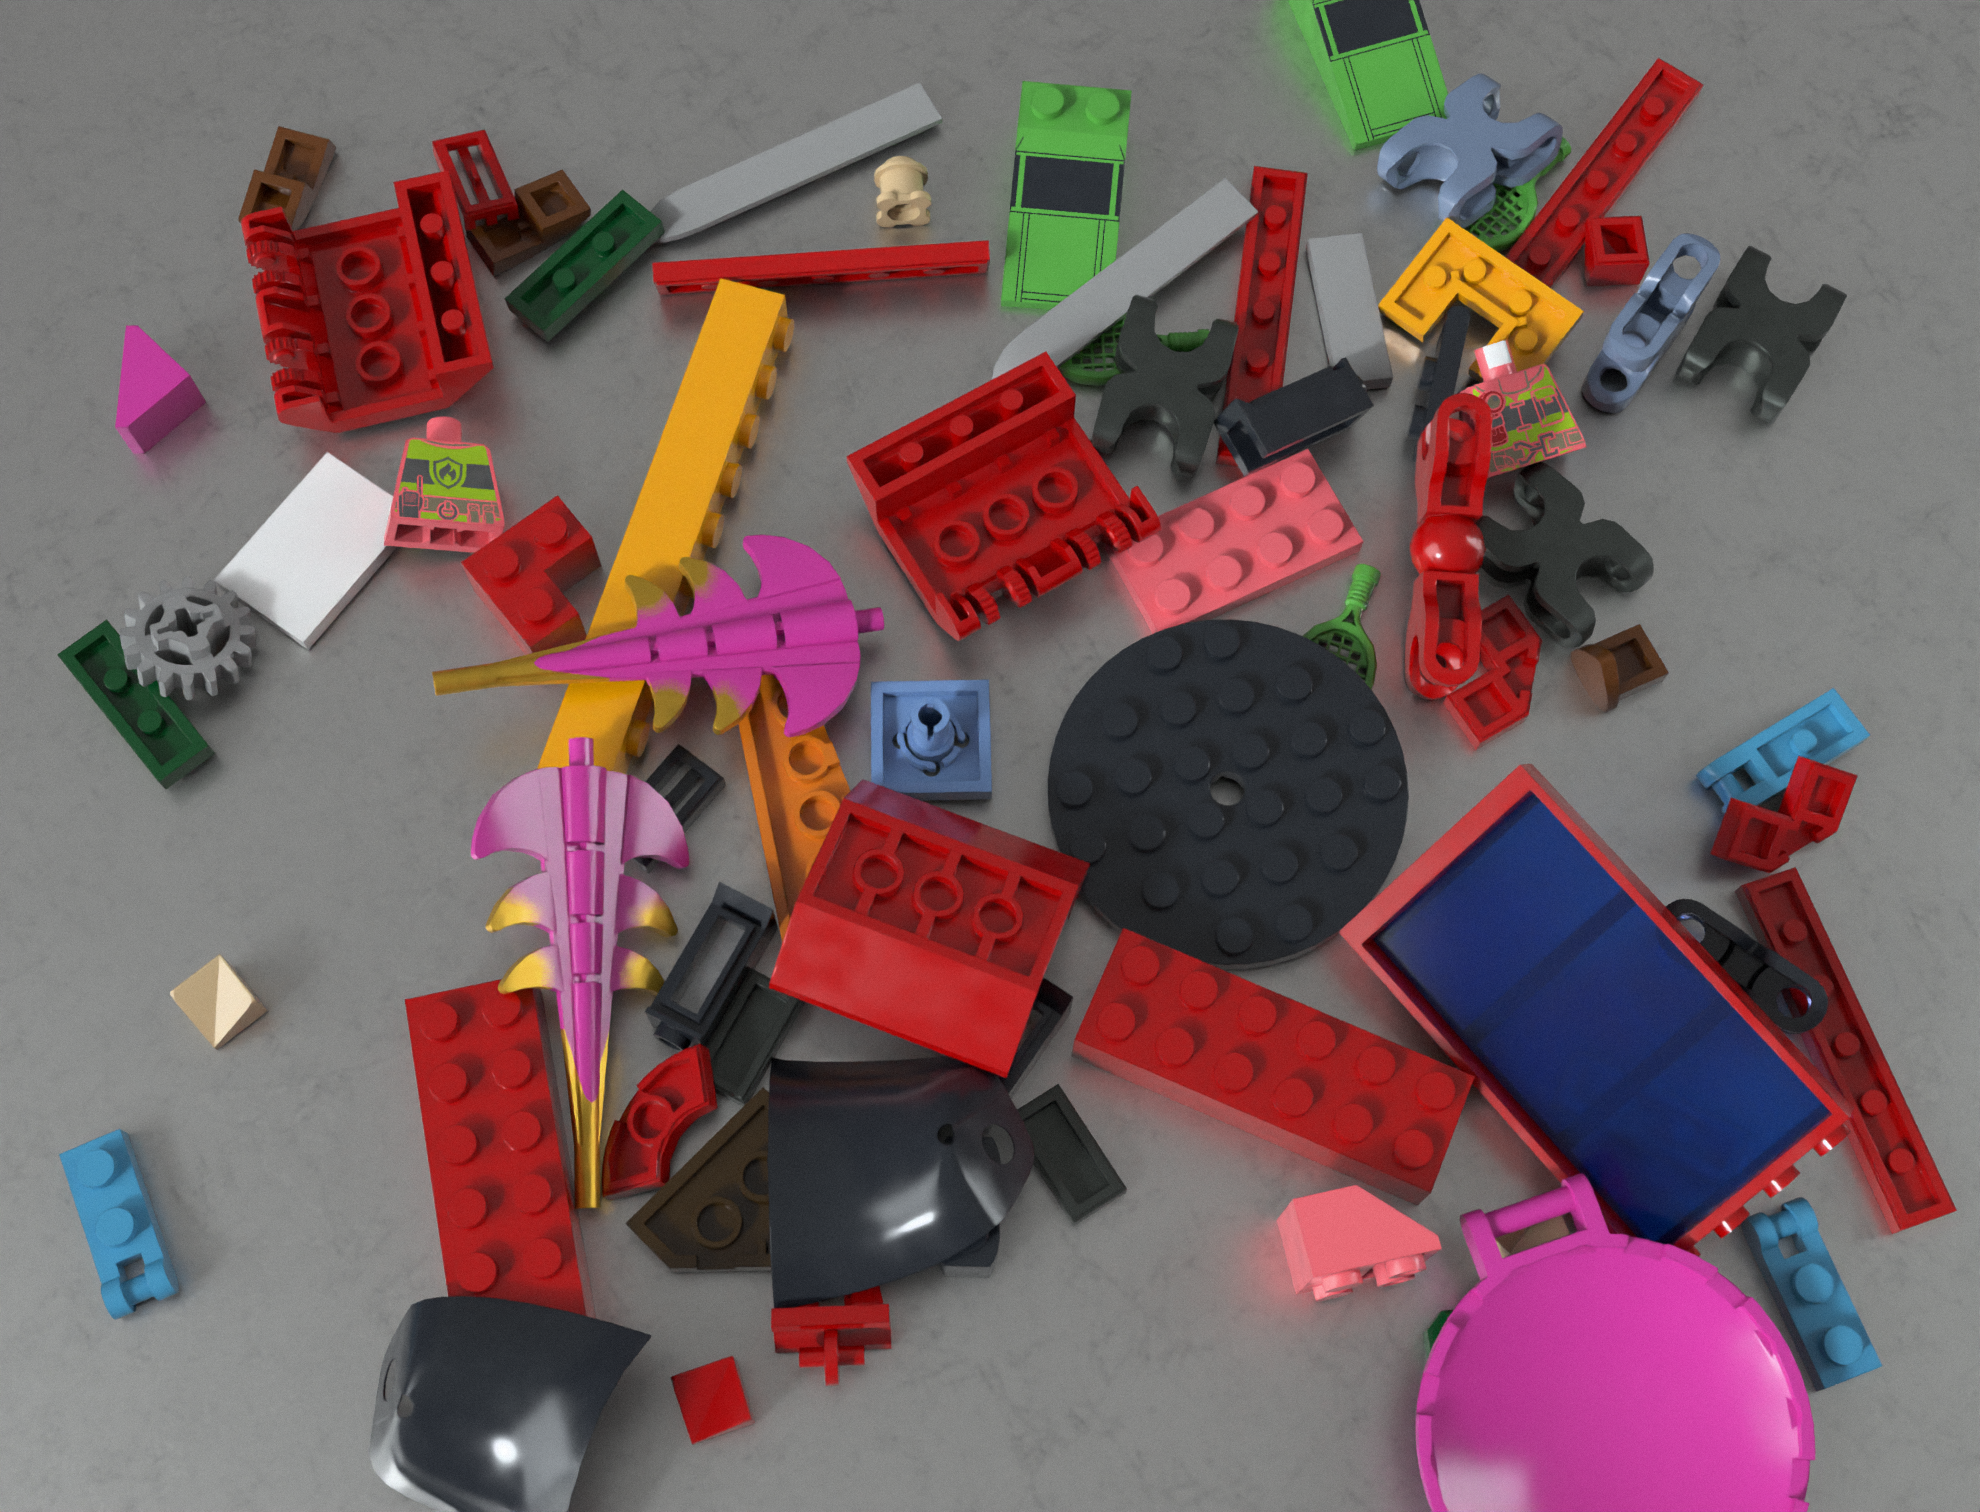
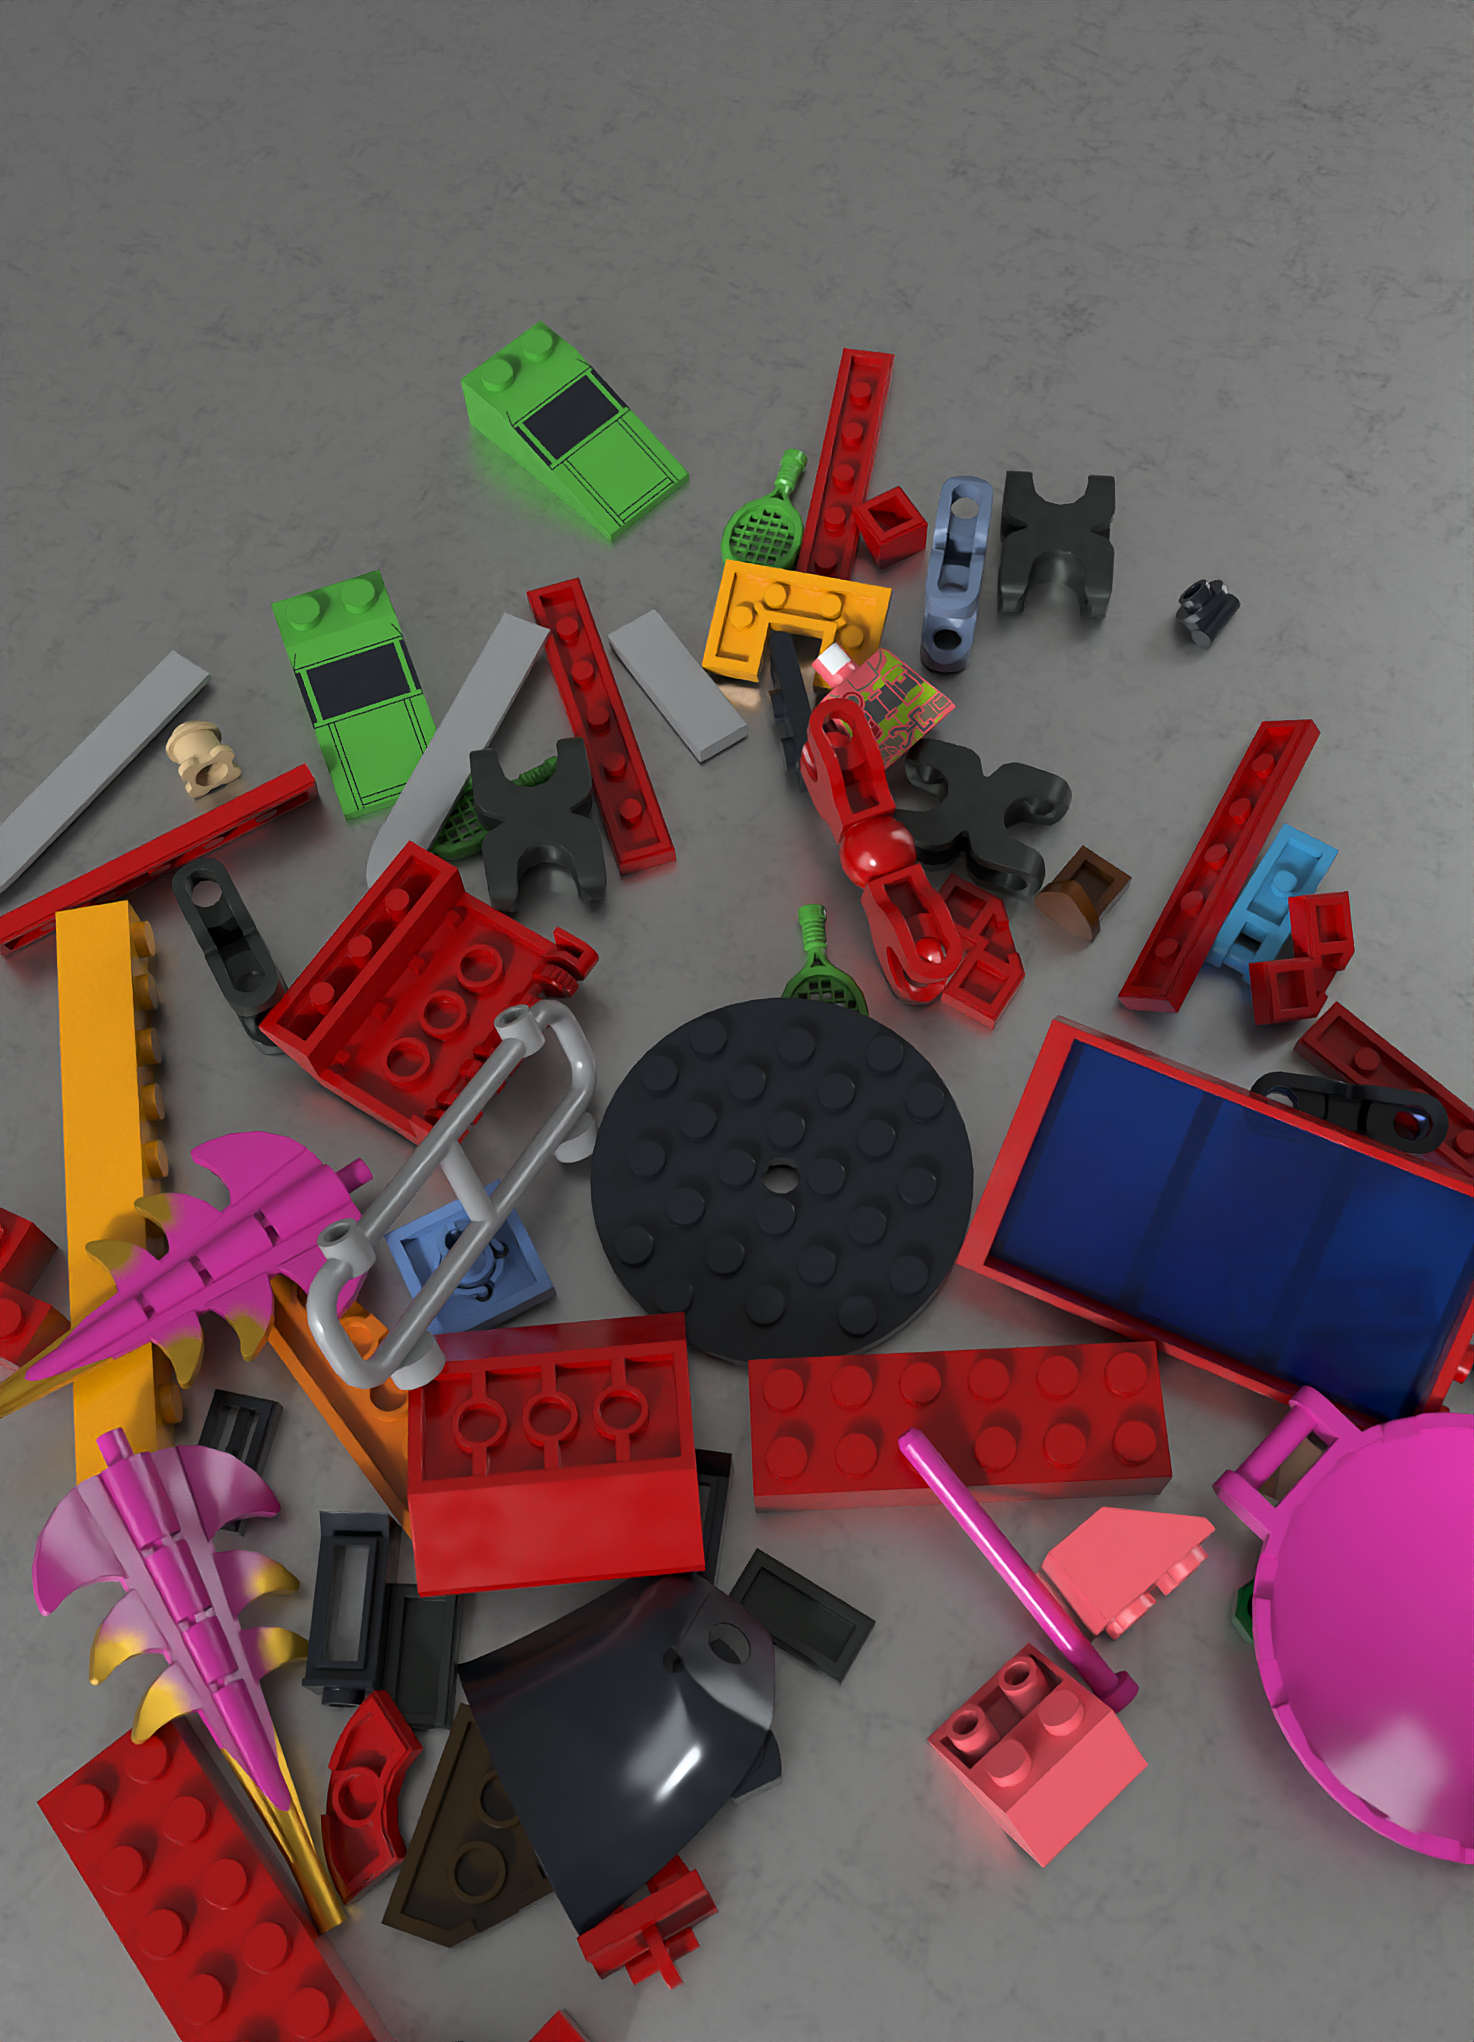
camera: 20 degrees left, 5 degrees down
coral plate [1105,449,1364,634] -> none
black window [1214,357,1374,477] -> none
sand blue piece [1377,73,1563,229] -> none
none -> pearl dark grey piece [171,858,288,1054]
none -> light grey bar [306,999,599,1390]
none -> dark pink bar [898,1427,1139,1714]
none -> coral slope [927,1643,1148,1868]
none -> red tile [1118,719,1321,1013]
none -> black plate [1176,579,1240,648]

